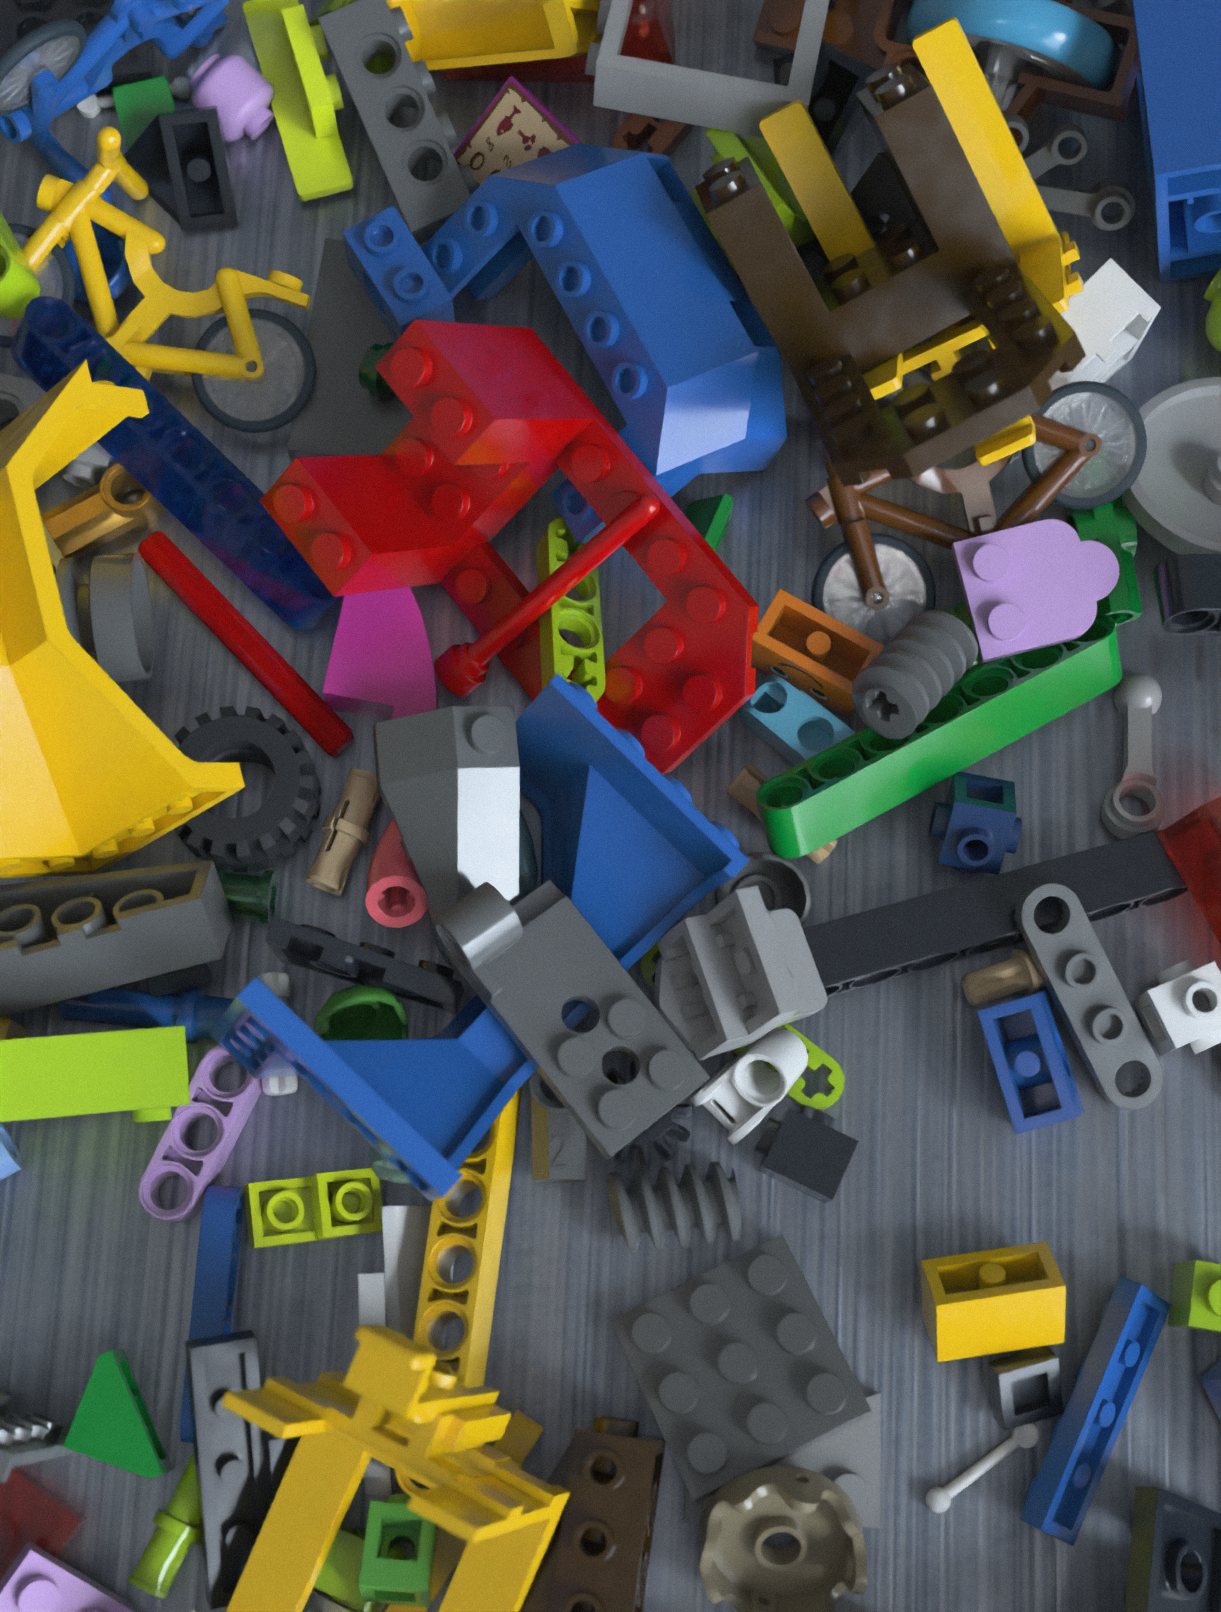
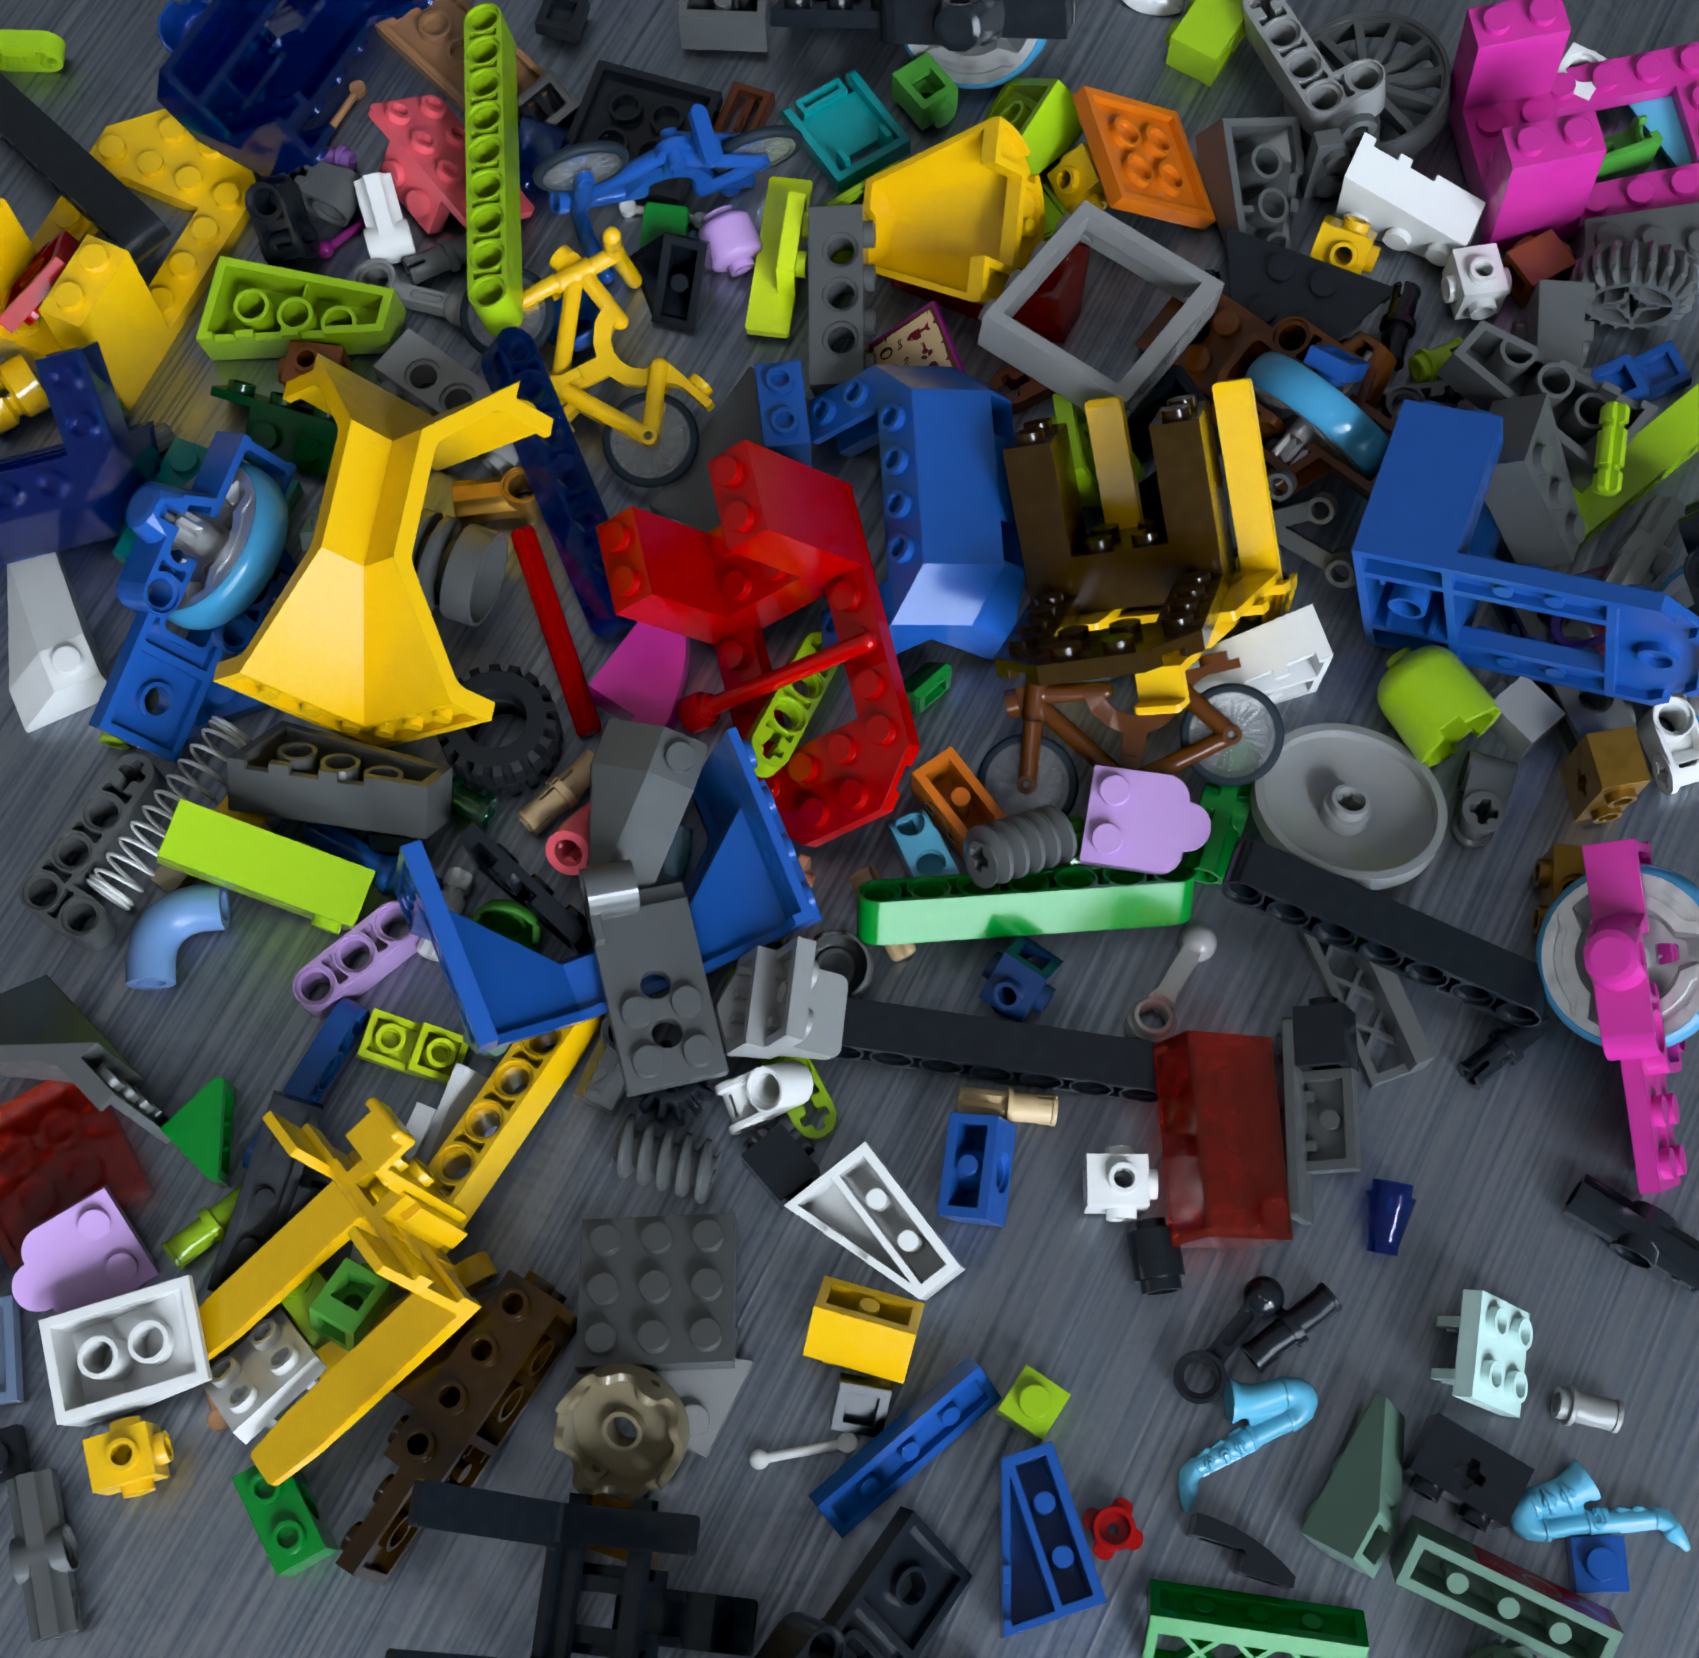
camera: 30 degrees right, 5 degrees down
dark grey plate [1013,881,1163,1110] -> none
none -> white wedge [784,1141,966,1301]

